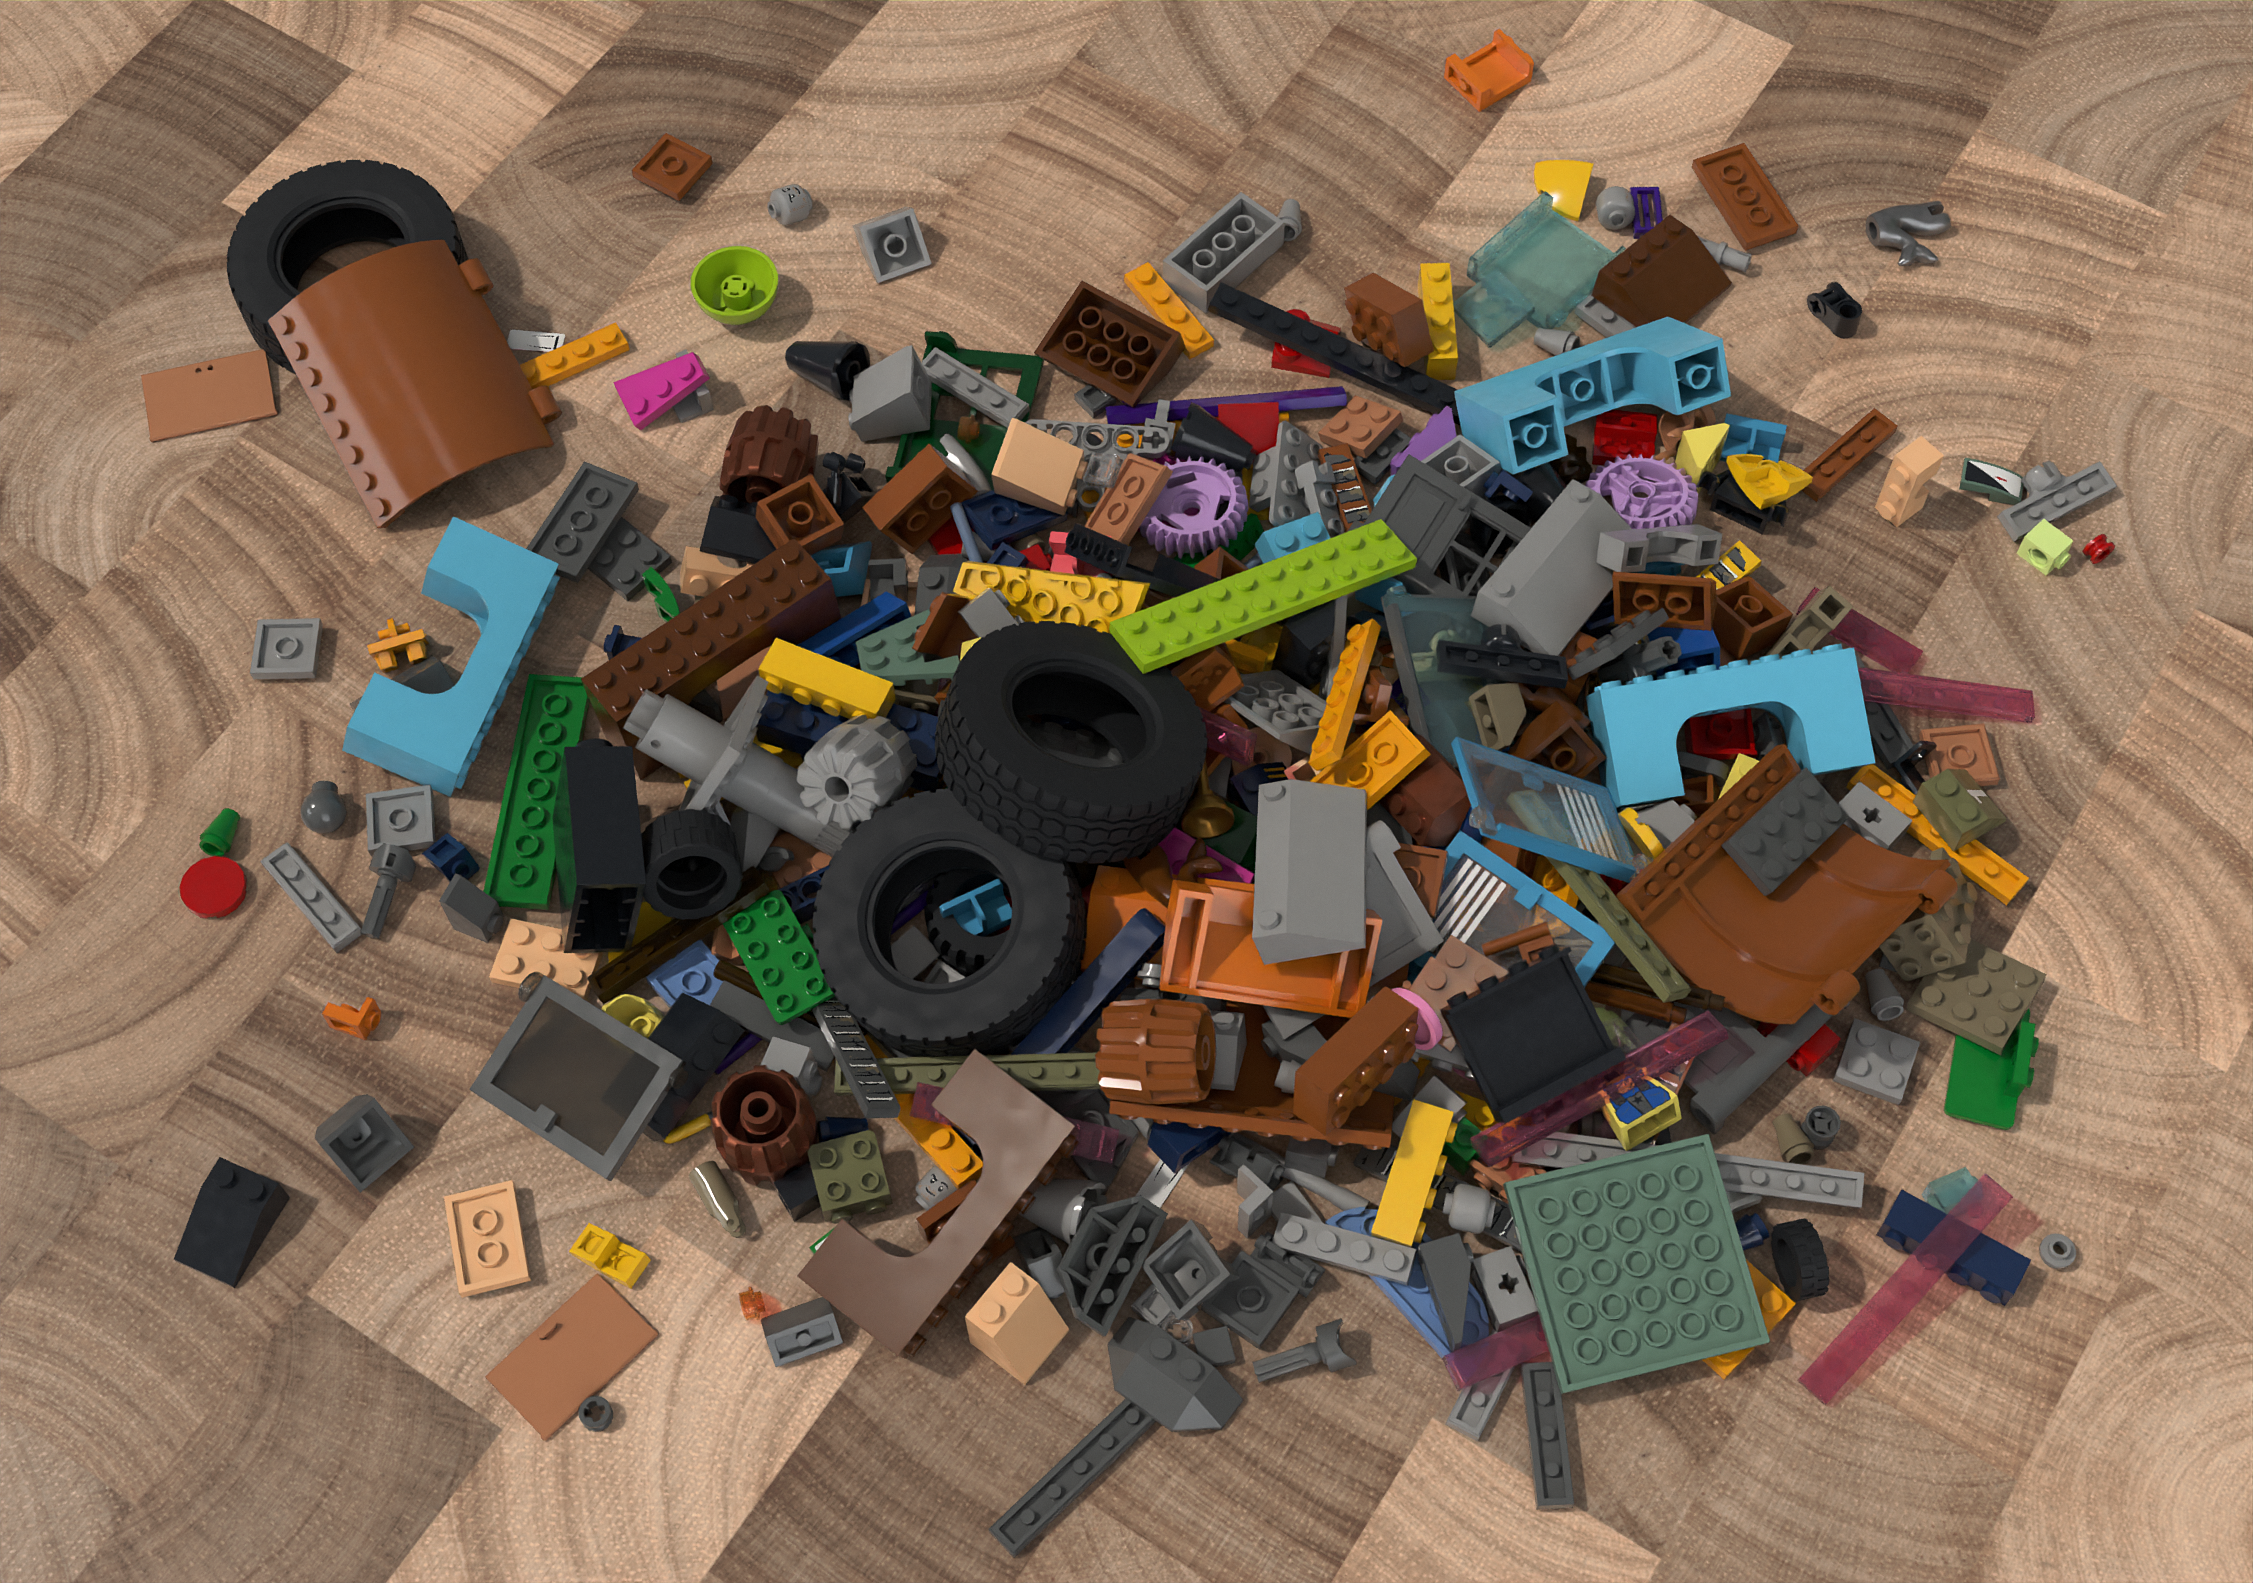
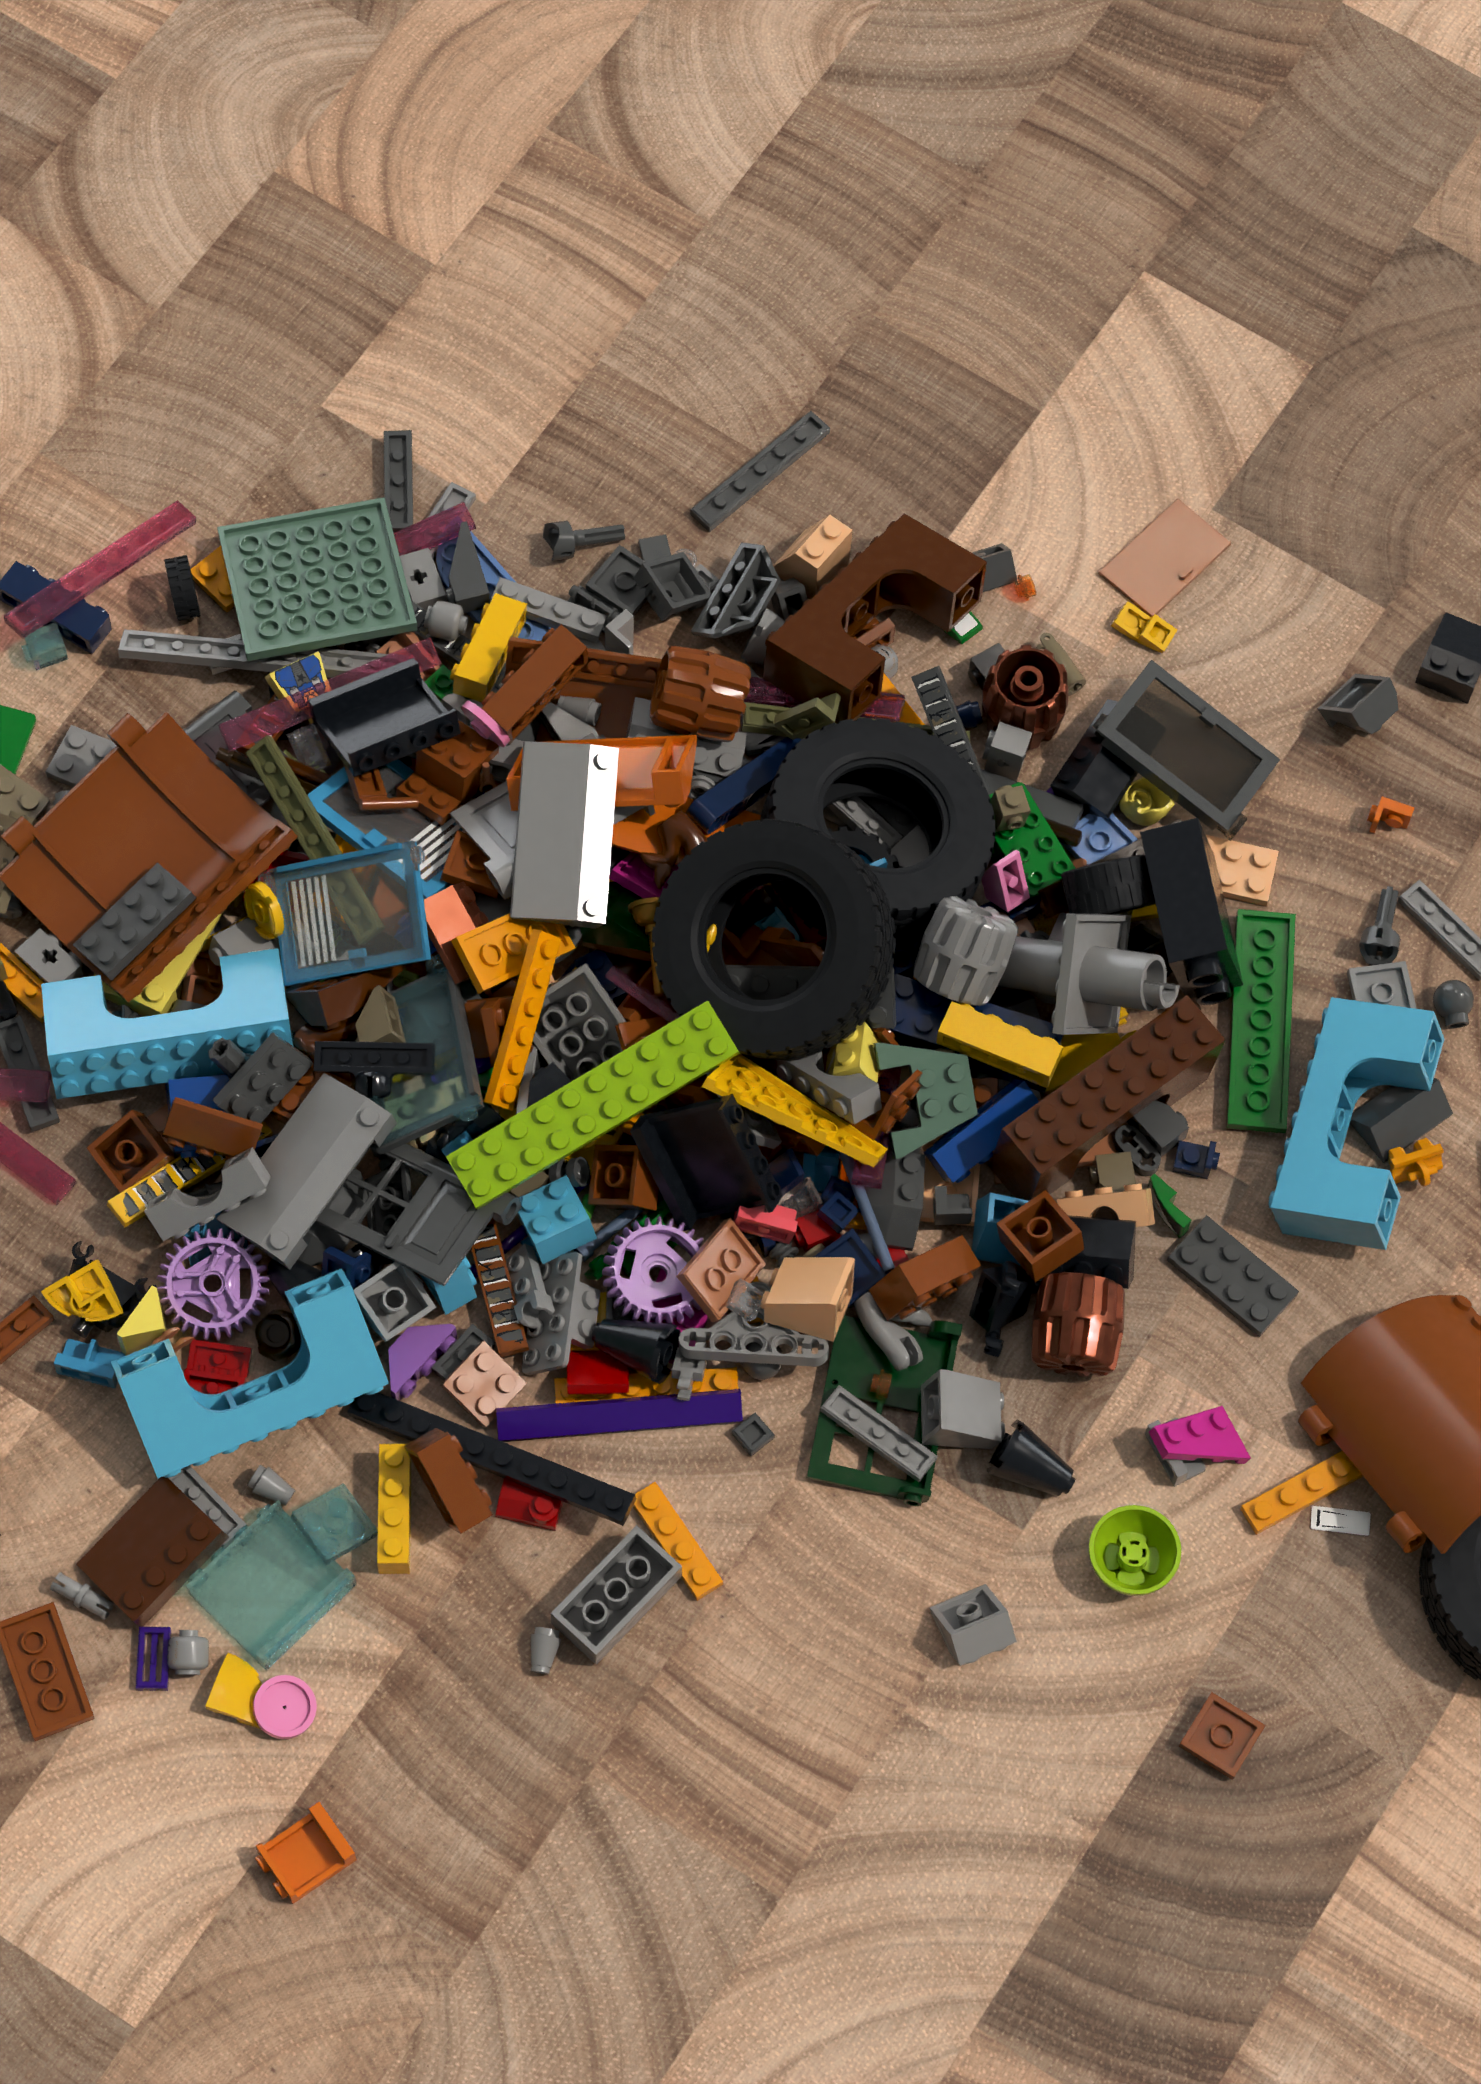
camera: 175 degrees right, 5 degrees up
dark blue bracket [422,833,480,883] -> none
dark grey slope [439,873,504,943] -> none
light nougat plate [444,1180,531,1298] -> none
dark grey plate [526,461,639,583] -> none
dark grey bush [578,1396,613,1432] -> none
yellow piece [663,1111,713,1144] -> none
light grey head [767,184,812,226] -> none
olive bracket [808,1130,893,1224] -> none
reddish brown slope [1034,281,1186,408] -> none
dark grey wedge [1107,1317,1243,1432] -> none
dark blue cone [1735,1213,1770,1251] -> none
dark tan arch [1762,585,1854,660] -> none
dark tan cone [1772,1113,1815,1165] -> none
dark grey wheel [1800,1105,1841,1150] -> none
none -> bright pink piece [253,1675,317,1739]
none -> olive panel [773,693,841,740]
none -> bright pink slope [981,850,1030,912]
none -> dark tan brick [990,785,1031,832]

